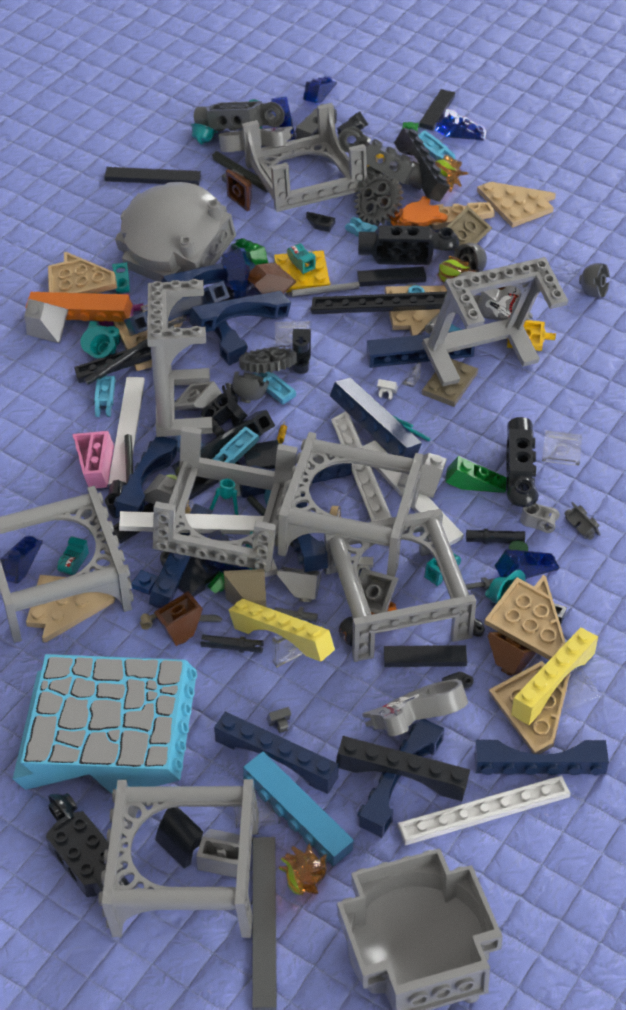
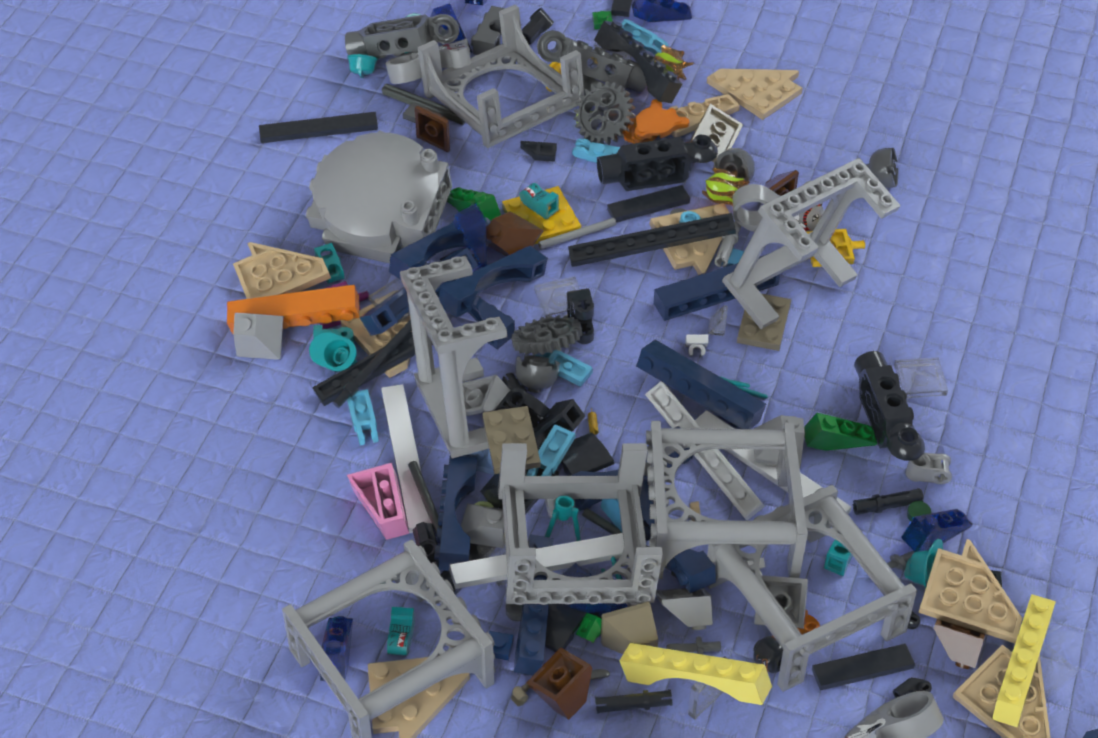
camera: 15 degrees left, 0 degrees up
dark grey hinge [564,502,601,540] -> none
none -> dark tan plate [482,406,541,474]

